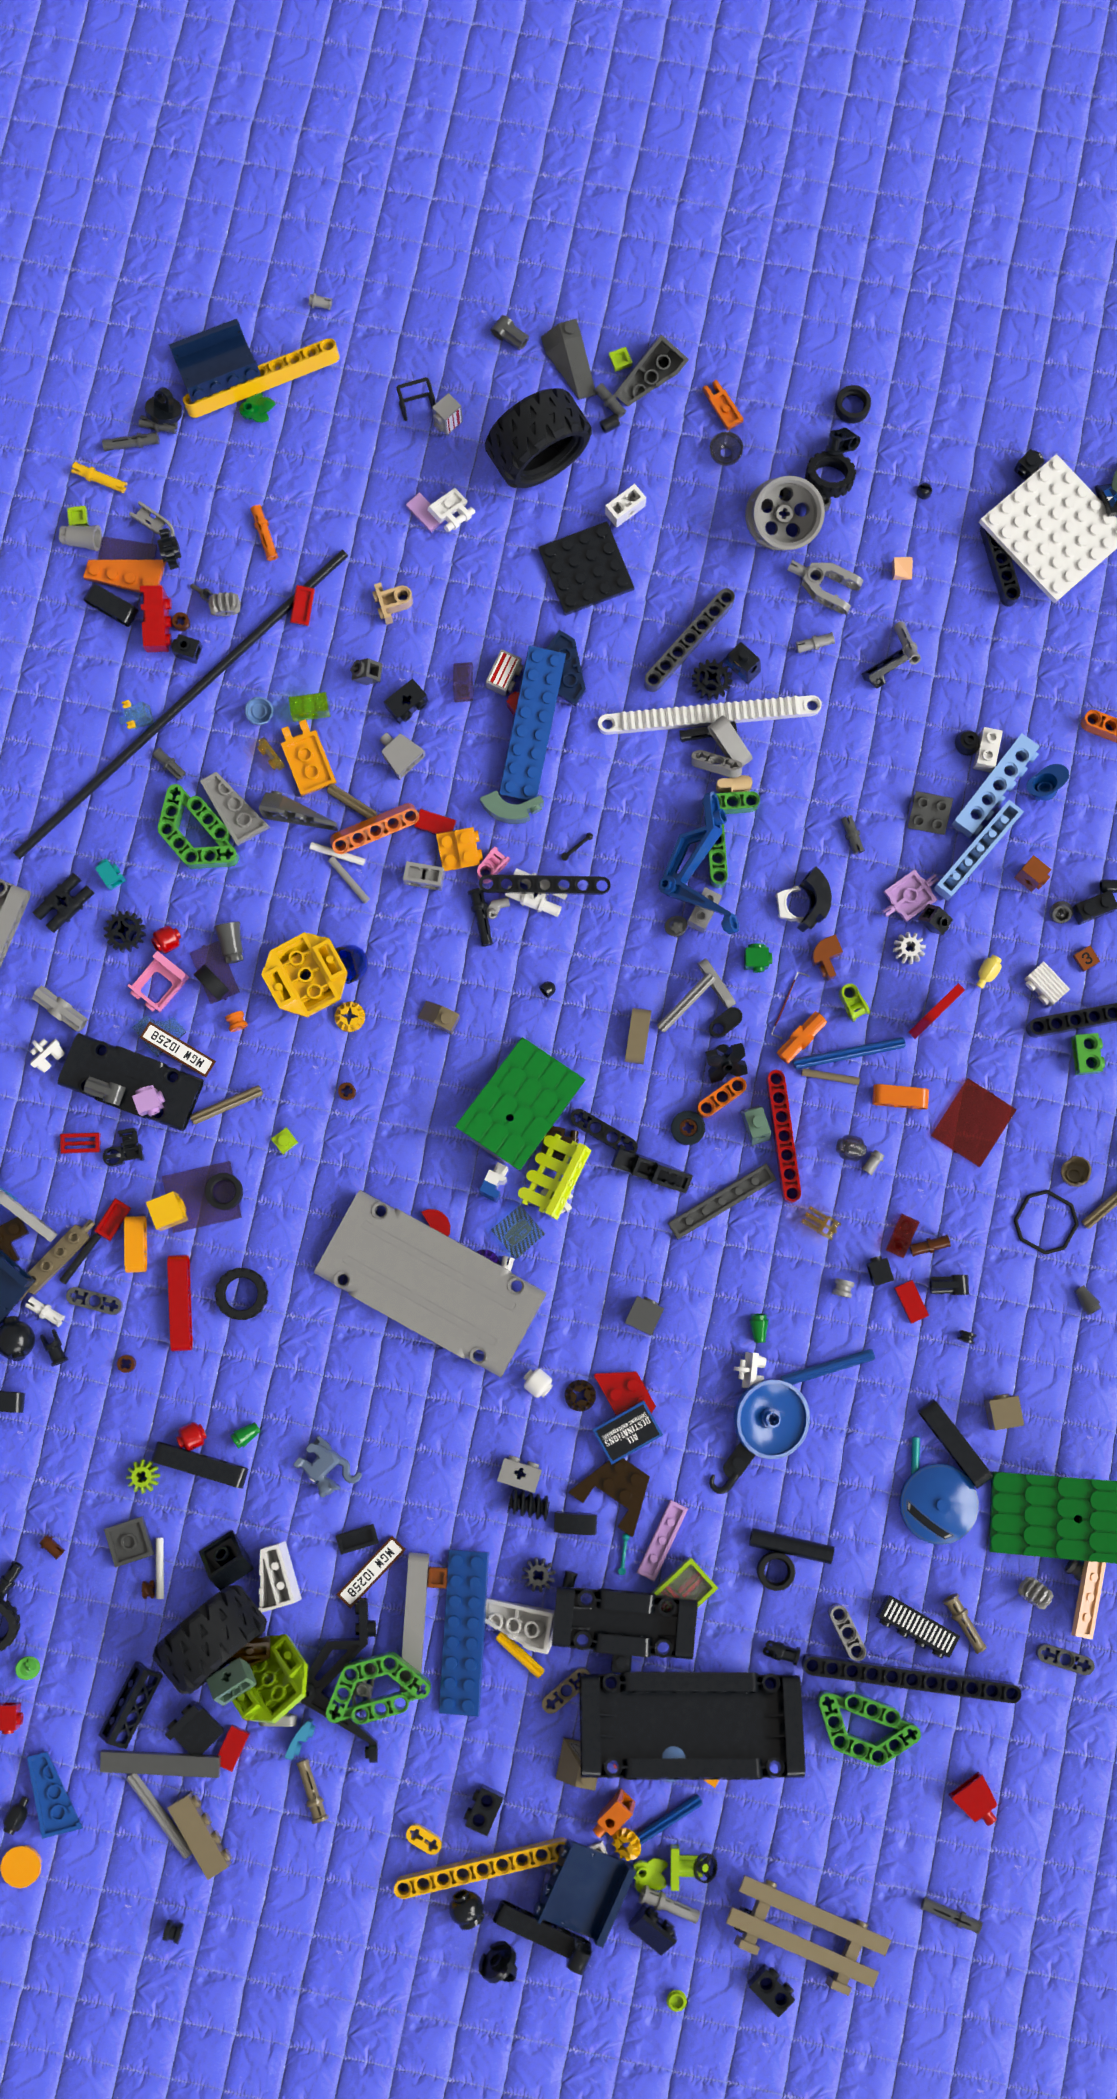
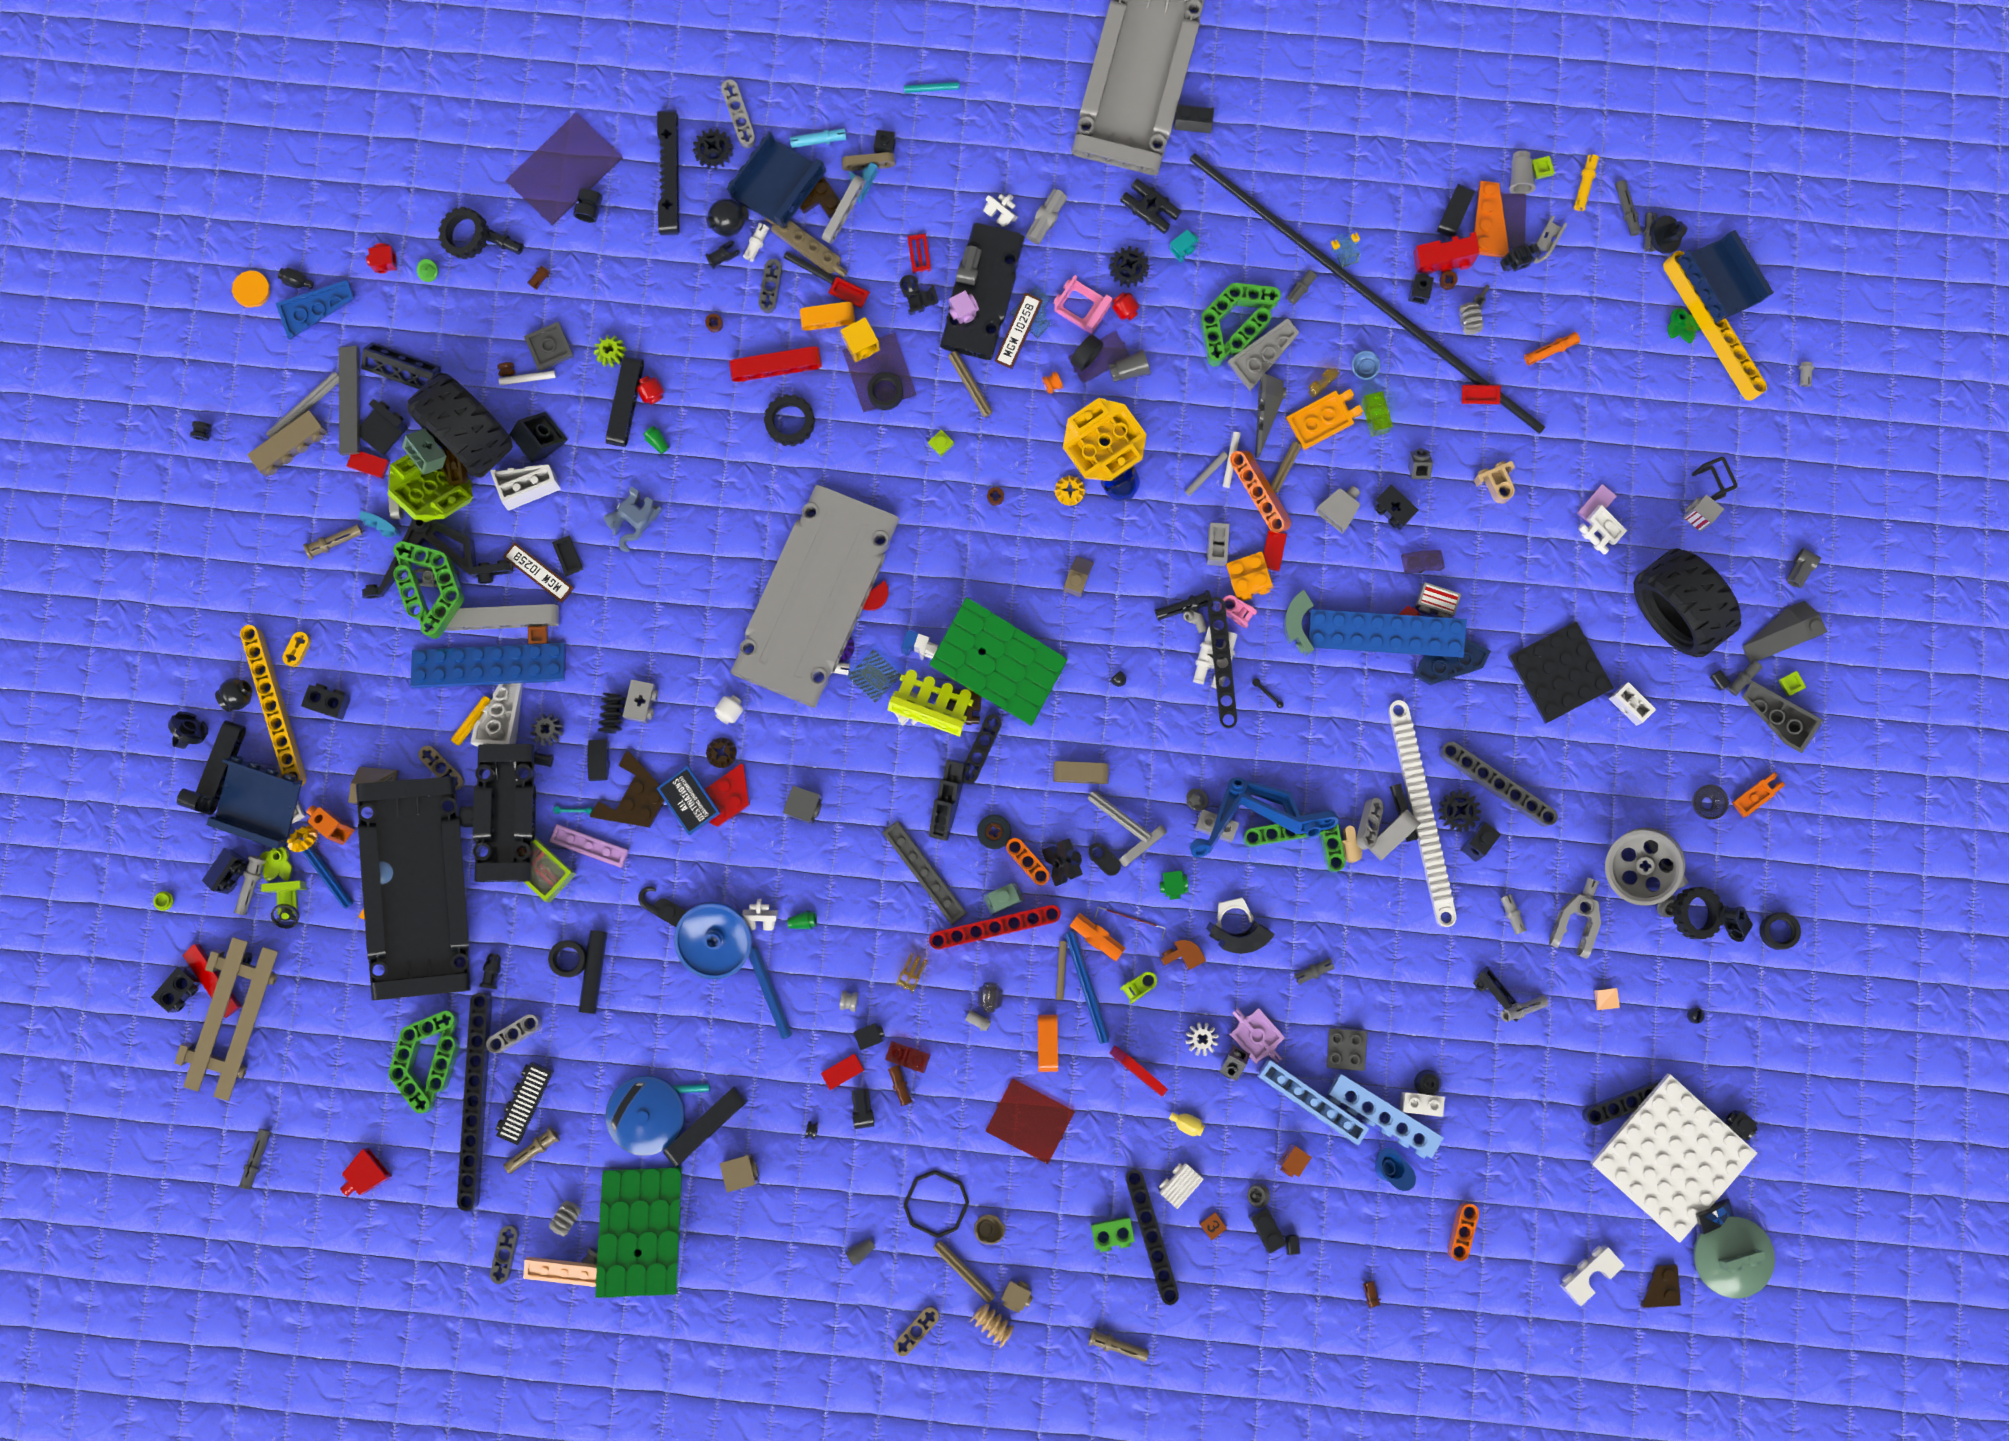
camera: 85 degrees right, 0 degrees up
none -> red slope [182,943,242,1018]

